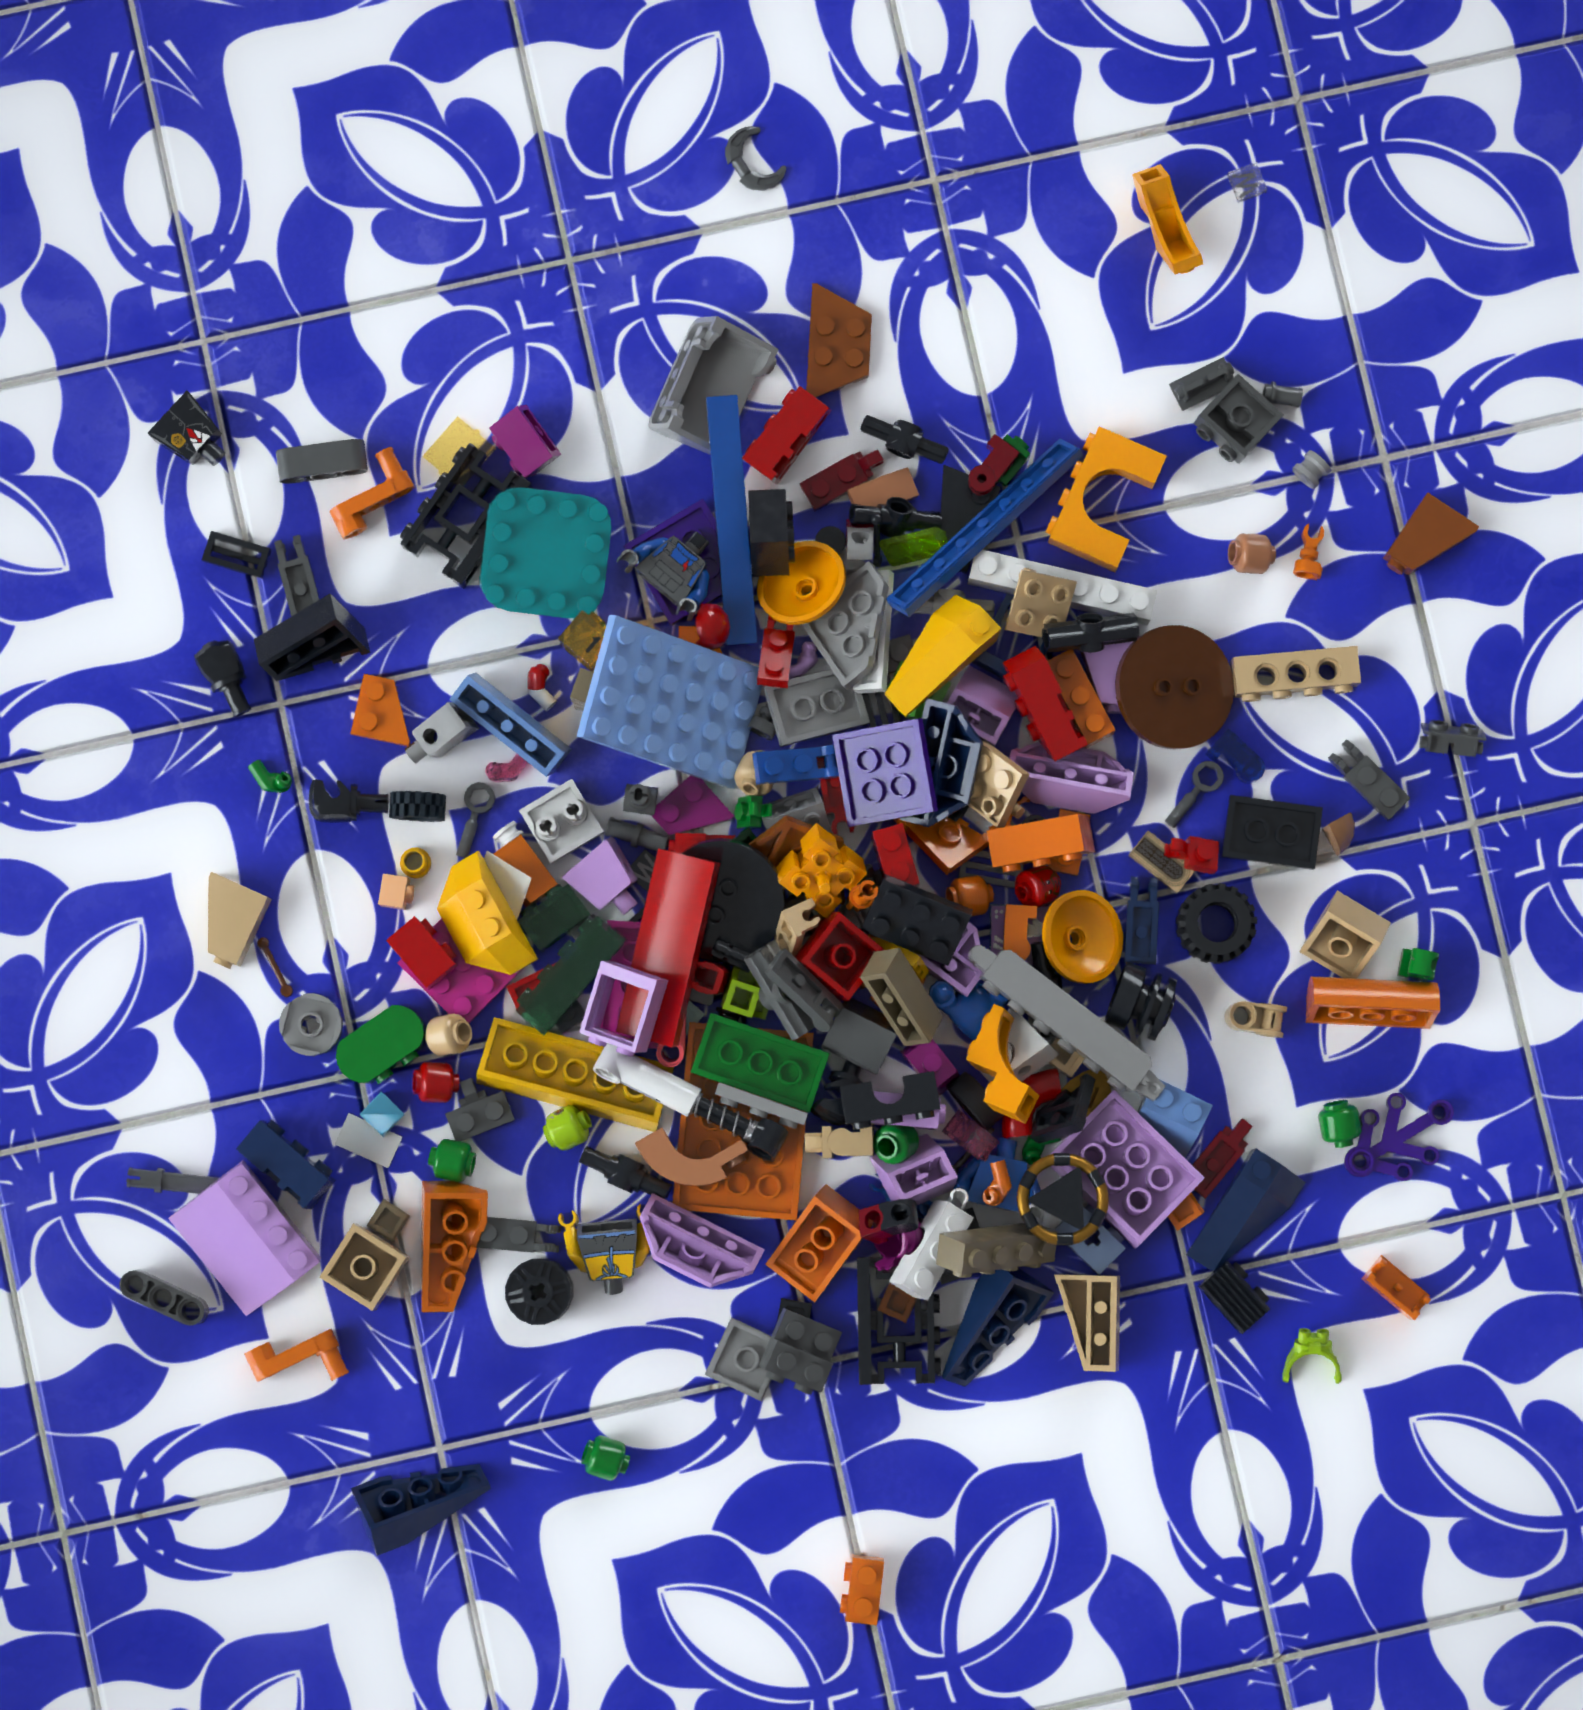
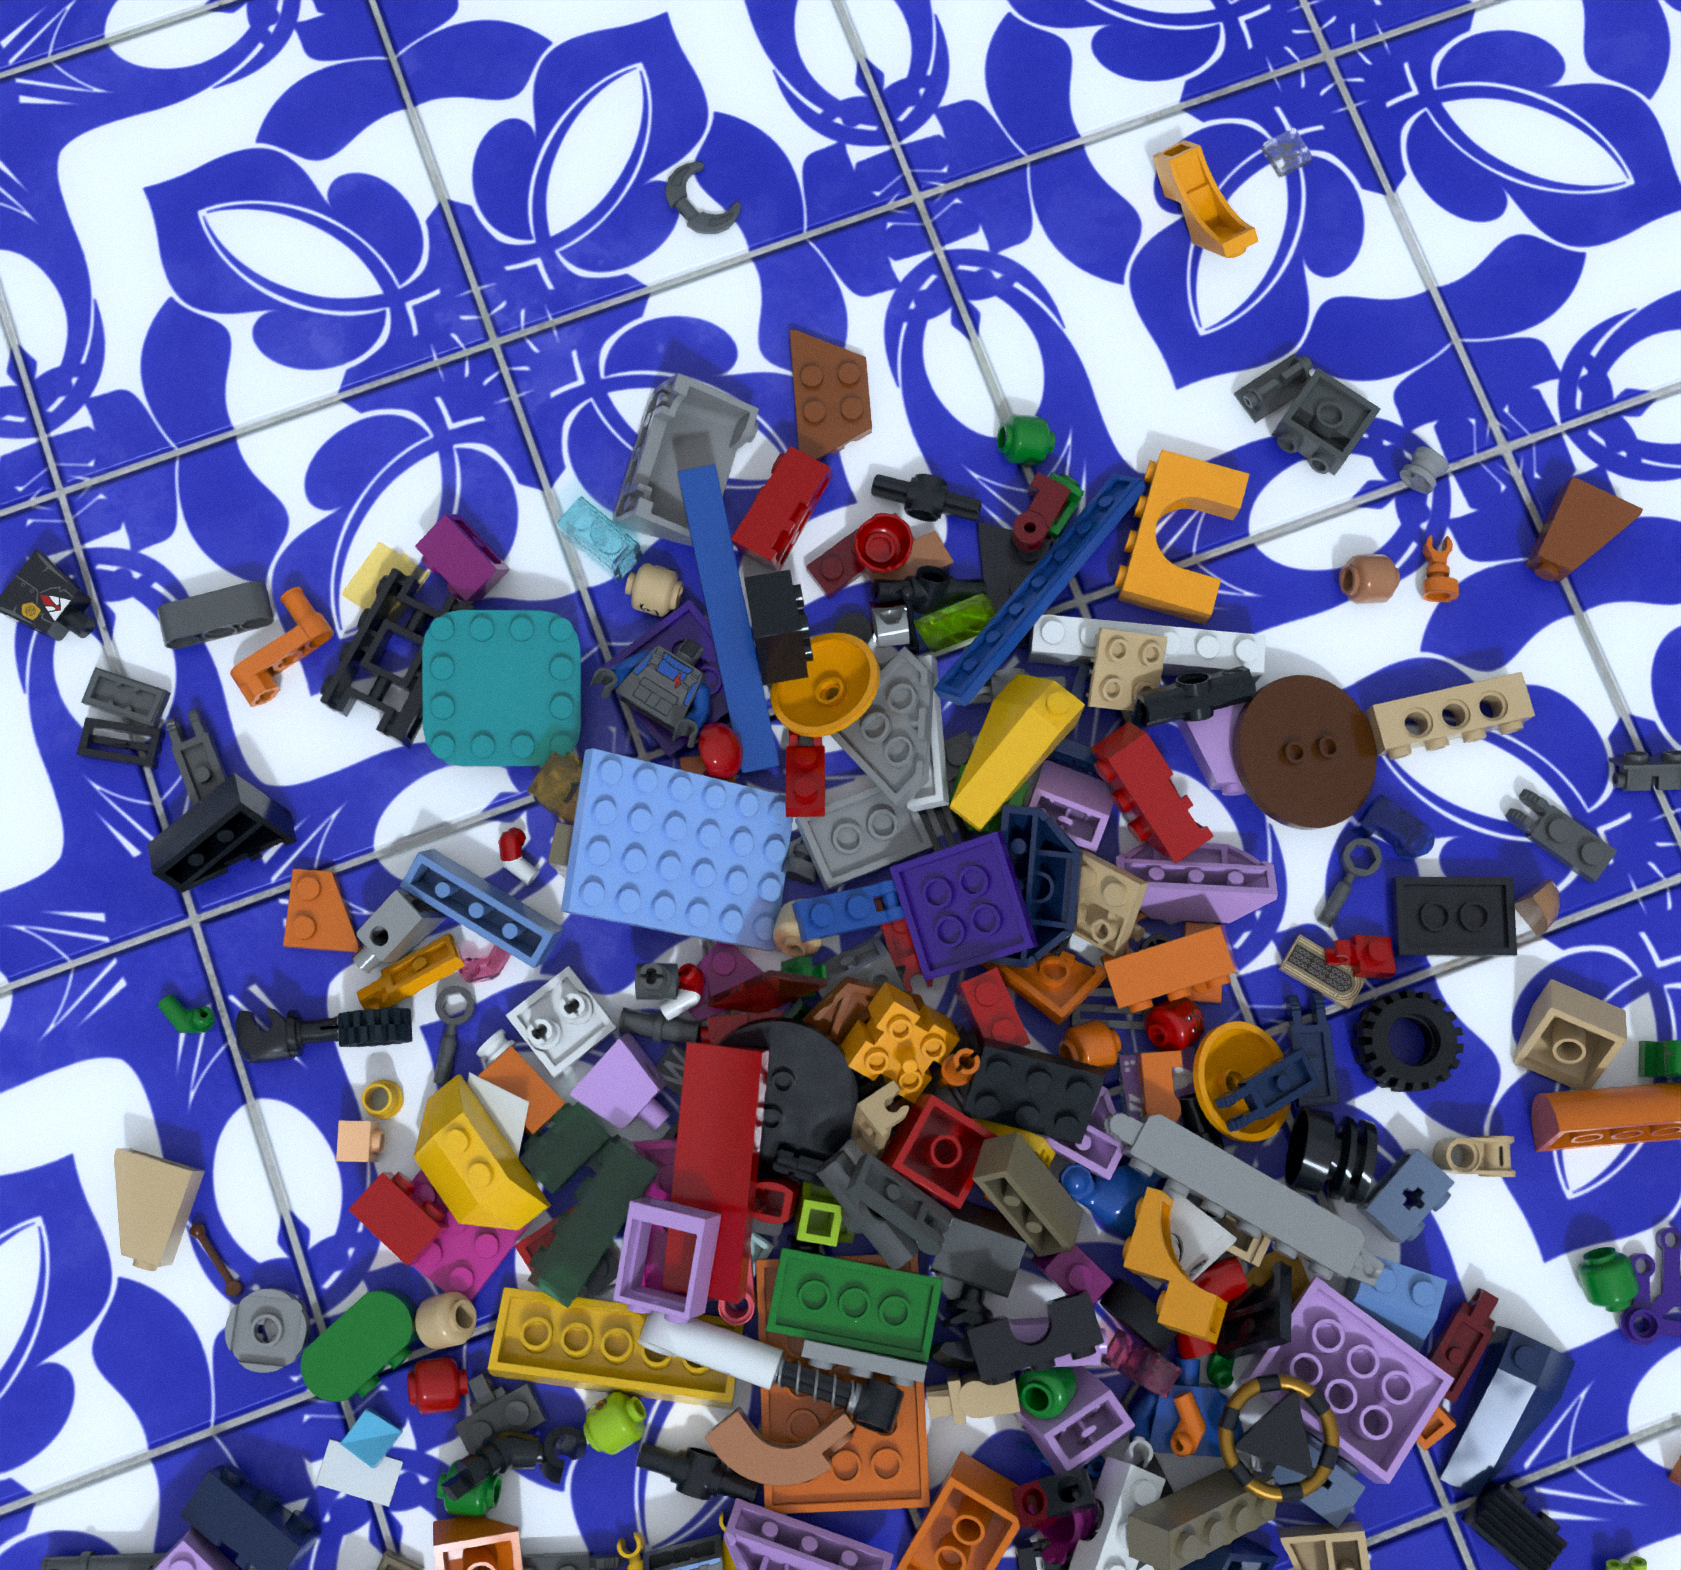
camera: 10 degrees left, 5 degrees down
black piece [194,640,252,717] -> none
lavender piece [789,642,819,680] -> none
orange brick [1047,650,1116,748] -> none
dark grey pin [1263,381,1303,408] -> none
none -> dark grey plate [81,667,171,728]
none -> light orange hinge [356,933,465,1010]
none -> black piece [441,1426,587,1501]
none -> clear light blue brick [556,496,643,582]
none -> tan head [625,563,684,617]
none -> arm [659,963,704,1021]
none -> clear red piece [706,970,827,1013]
none -> red hair [853,513,914,574]
none -> green head [997,414,1055,466]
none -> dark blue hinge [1214,1047,1320,1132]
none -> sand blue brick [1356,1149,1455,1243]

